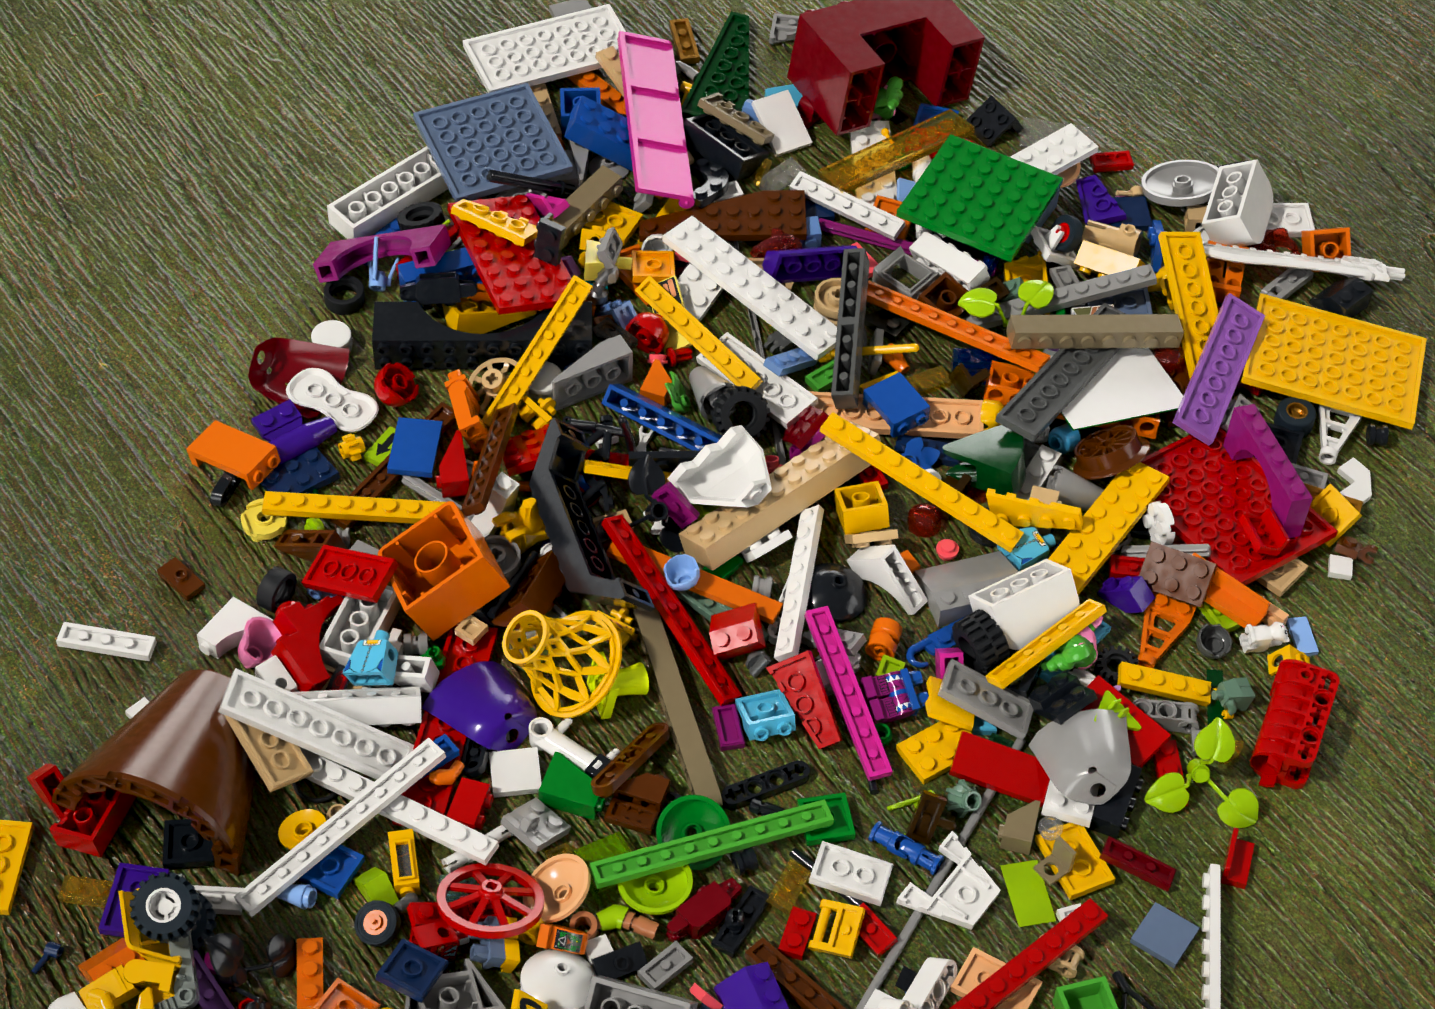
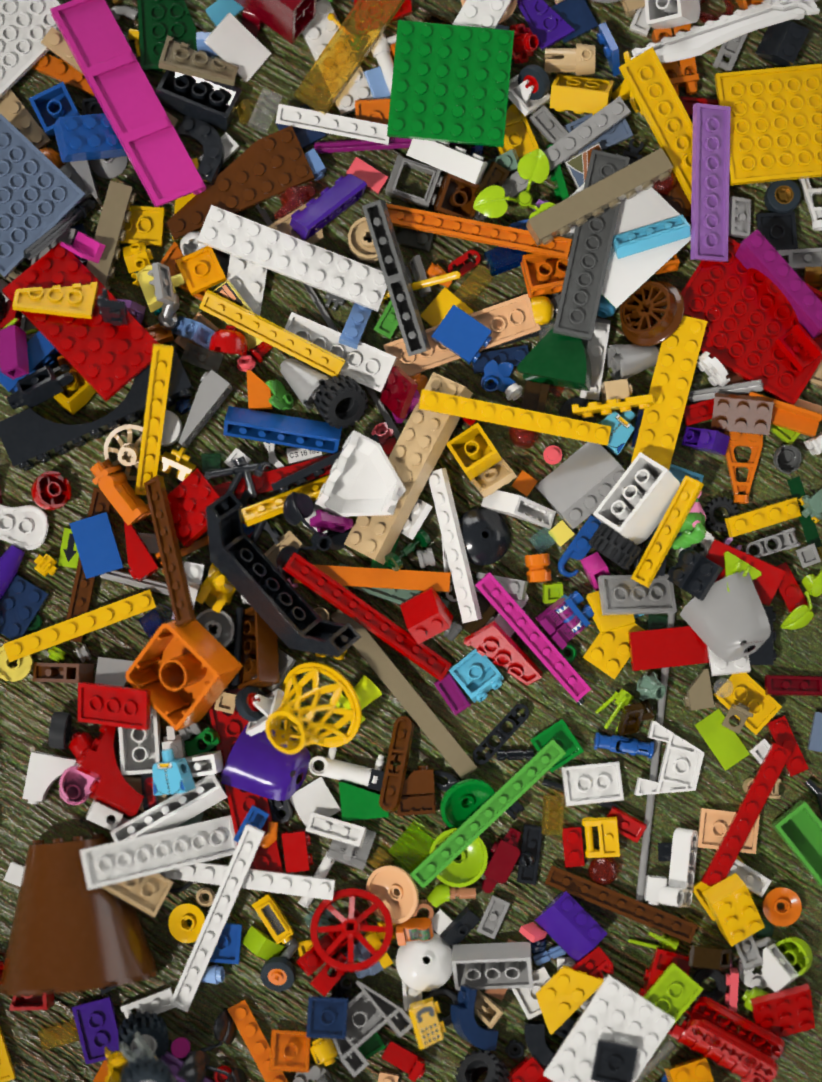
camera: 20 degrees left, 35 degrees up
light blue hair [663,554,700,591] -> none
dark brown panel [948,363,990,398] -> none
none -> plate [235,686,284,736]
none -> white plate [305,812,367,848]
none -> dark green wheel [385,528,431,571]
none -> red beam [448,250,481,279]
none -> red plant [510,23,539,64]
none -> clear light blue plate [528,528,556,554]
none -> light yellow tile [548,520,575,547]
none -> clear red hair [588,857,619,885]
none -> medium azure slope [612,215,691,259]
none -> red plate [766,715,809,777]

